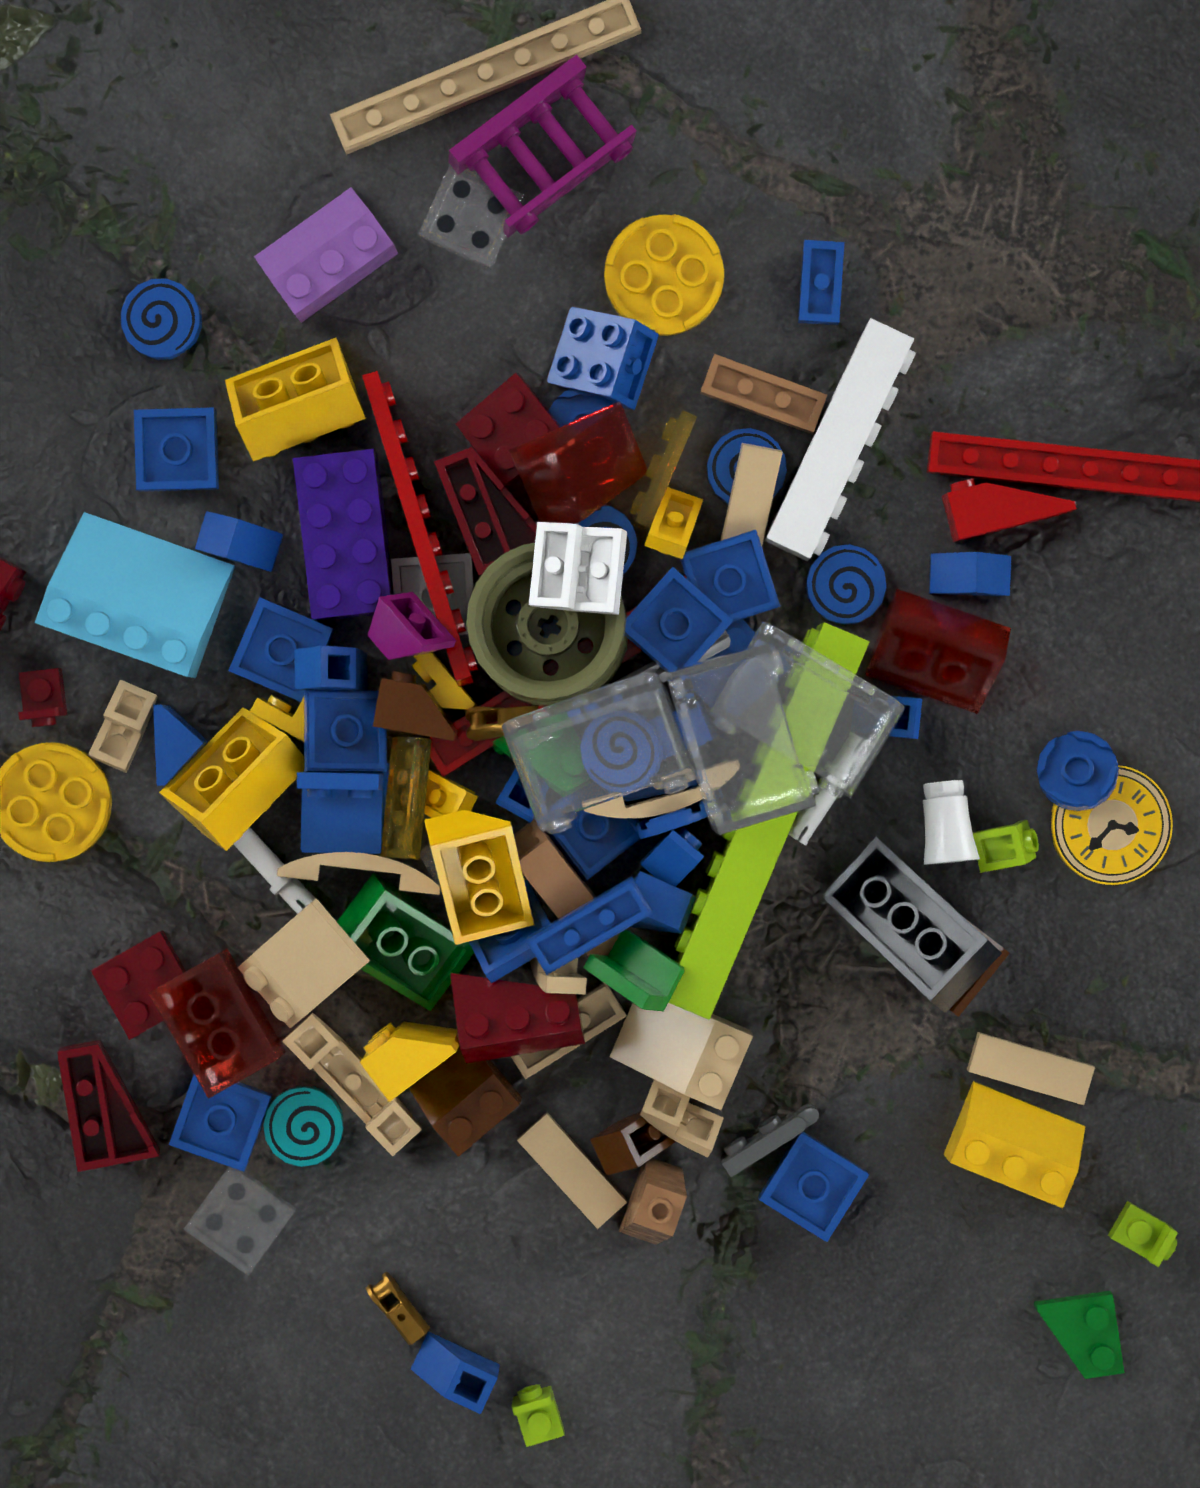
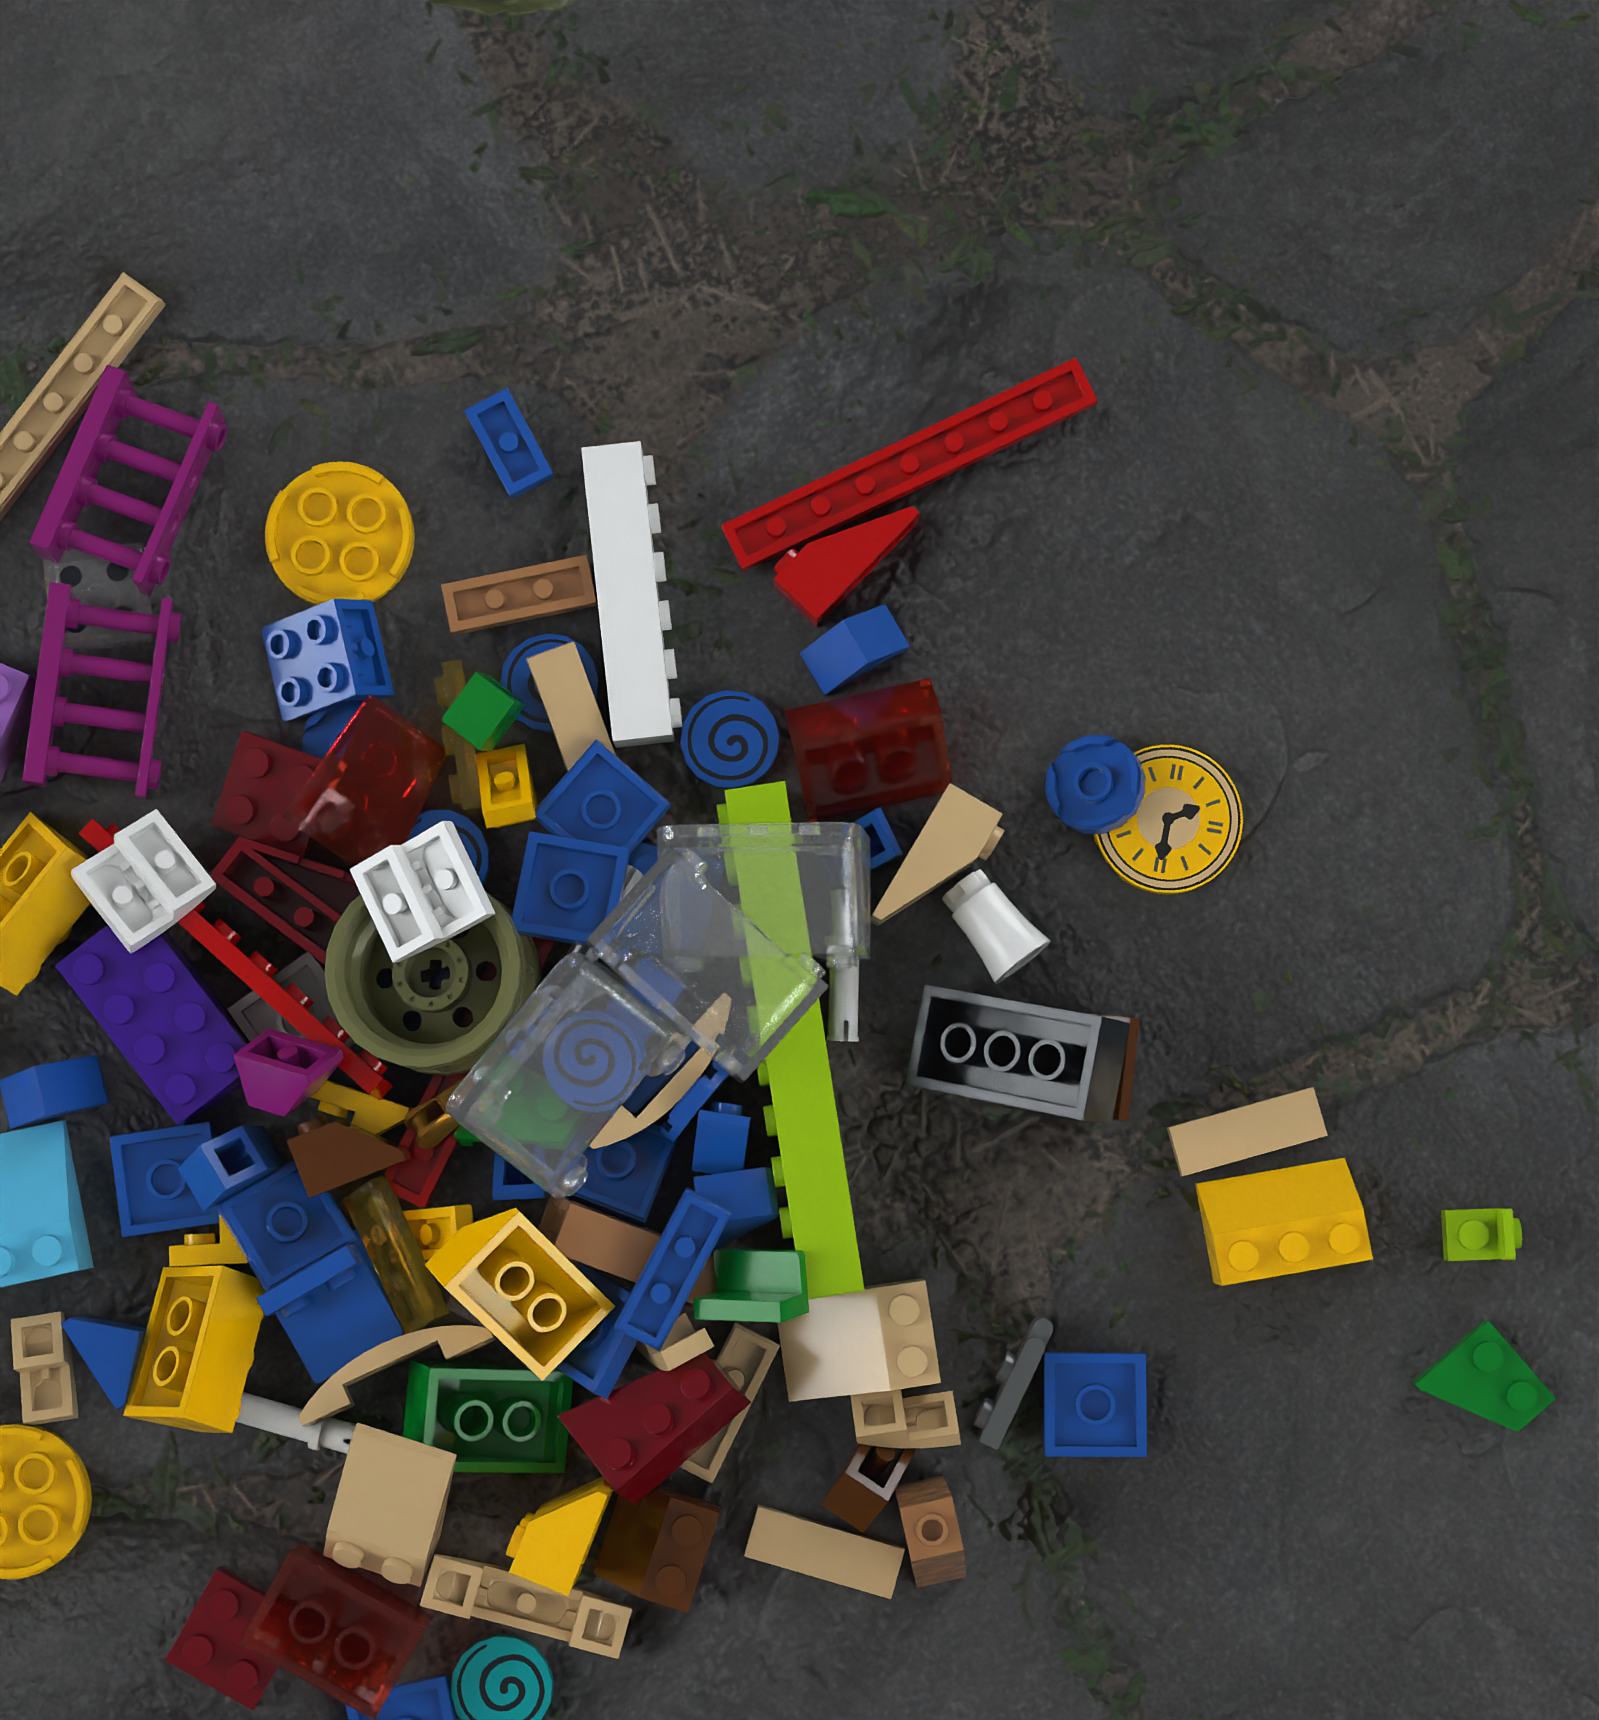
camera: 30 degrees left, 5 degrees down
lime bracket [973,820,1039,873] -> none
none -> magenta fence [22,582,182,800]
none -> white slope [71,809,216,954]
none -> green panel [442,672,526,752]
none -> tan slope [870,783,1005,926]

